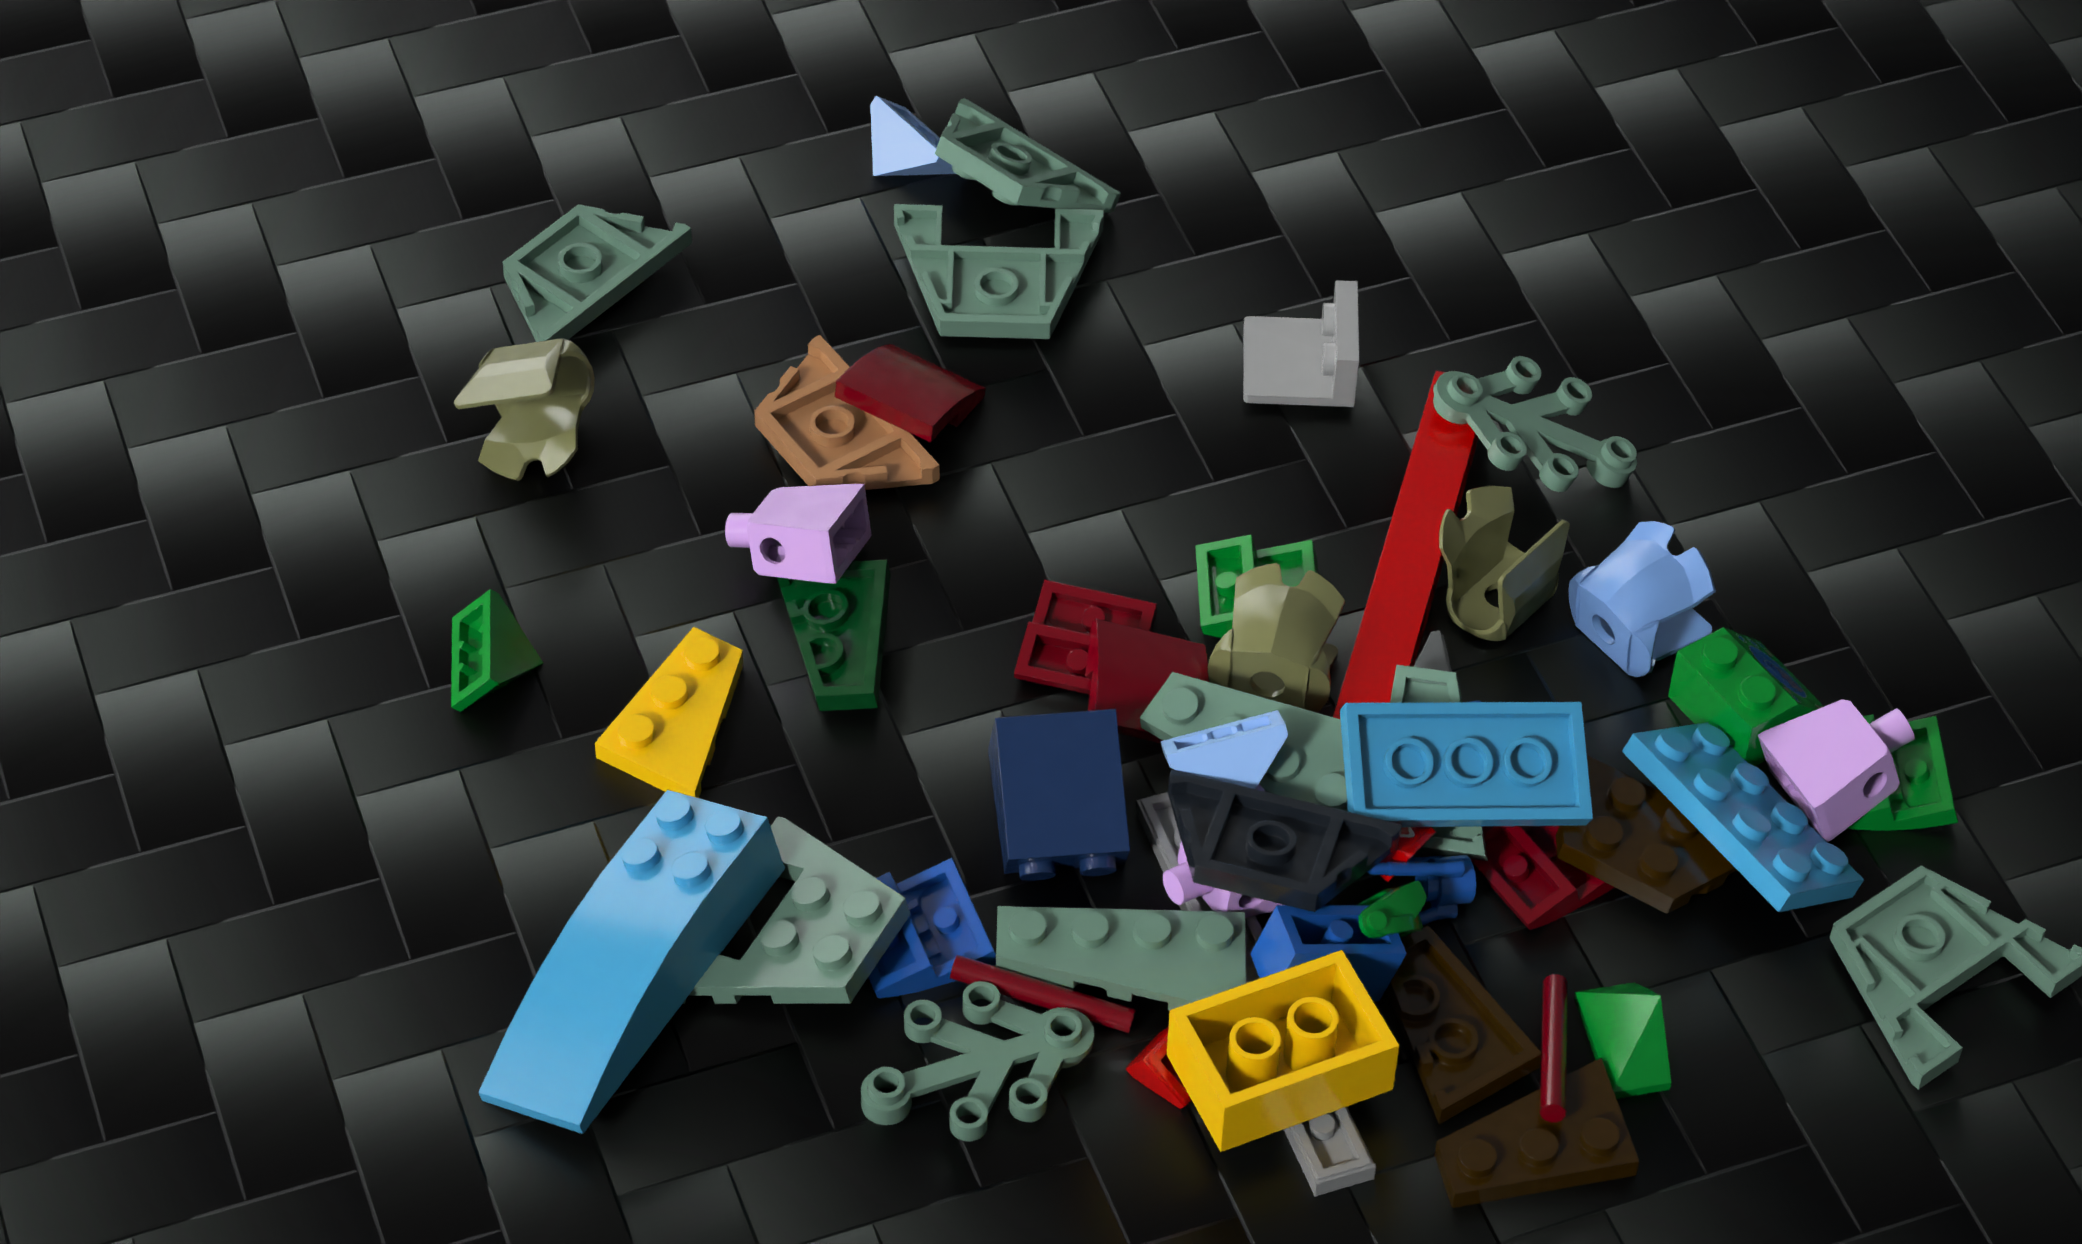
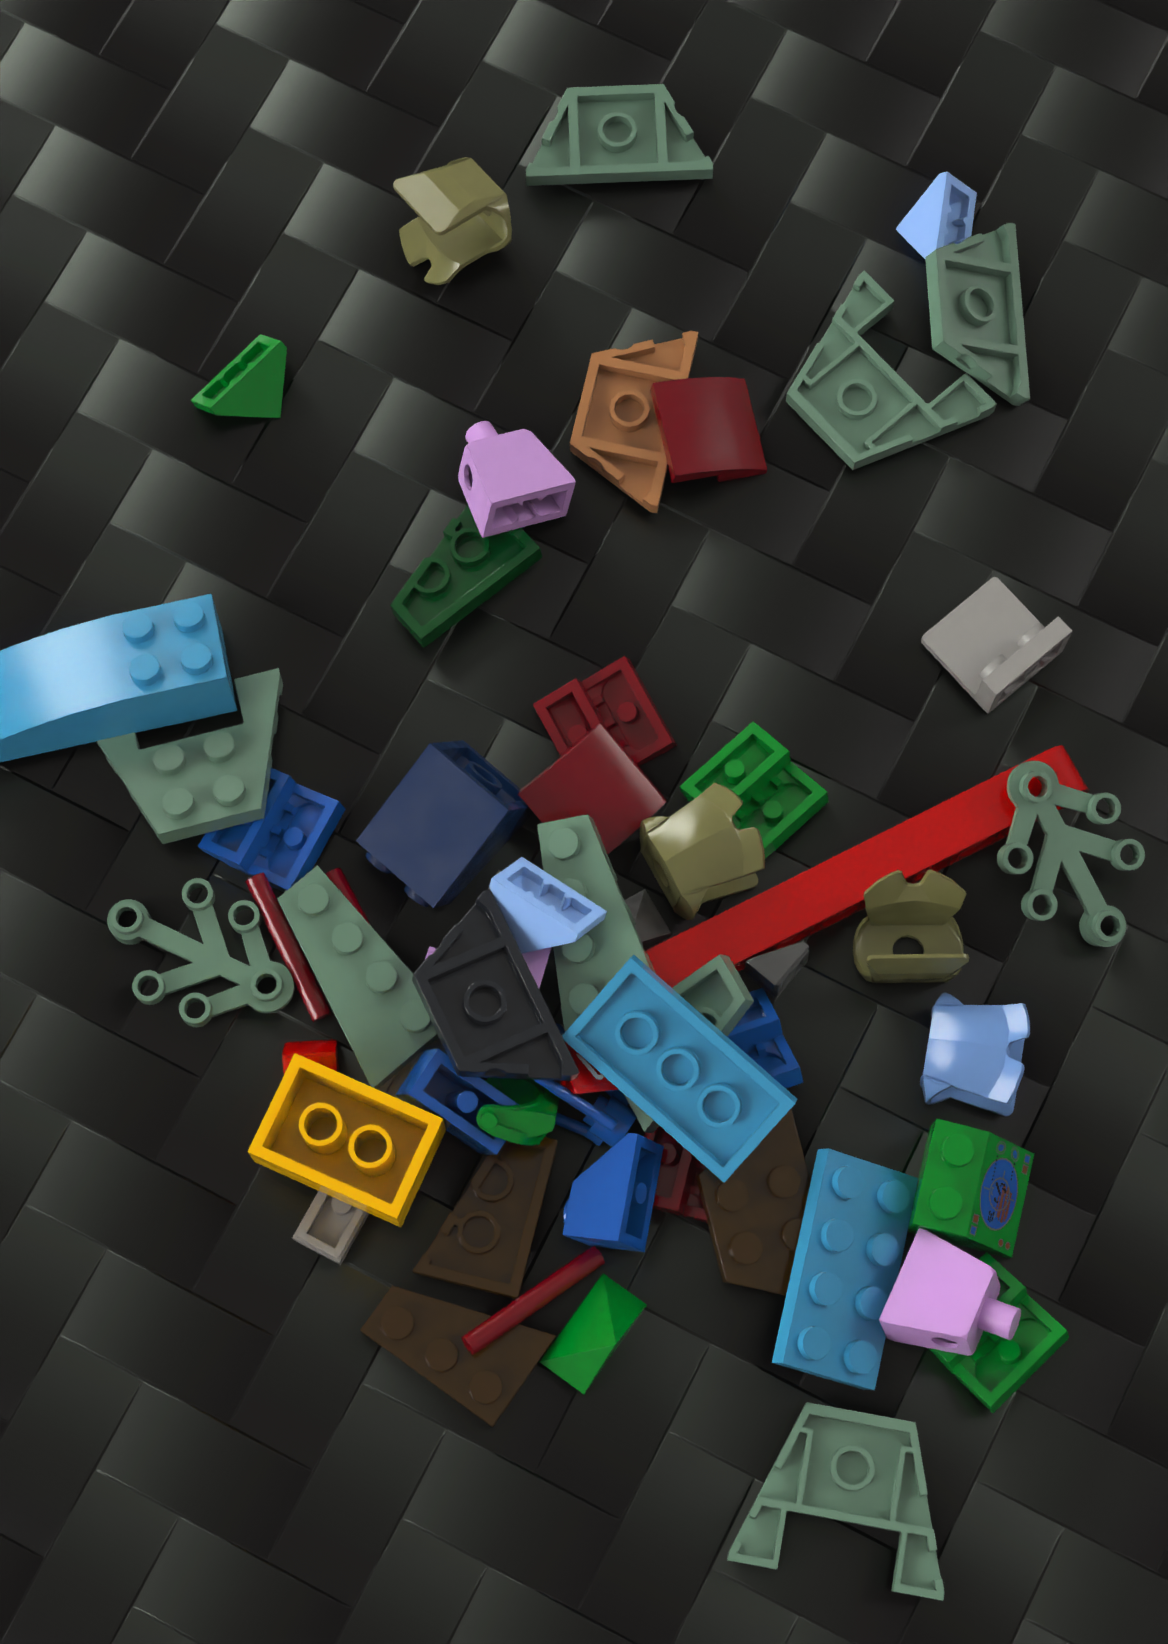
camera: 50 degrees right, 25 degrees up
yellow wing [595,627,743,798] -> none
none -> blue slope [562,1133,664,1252]

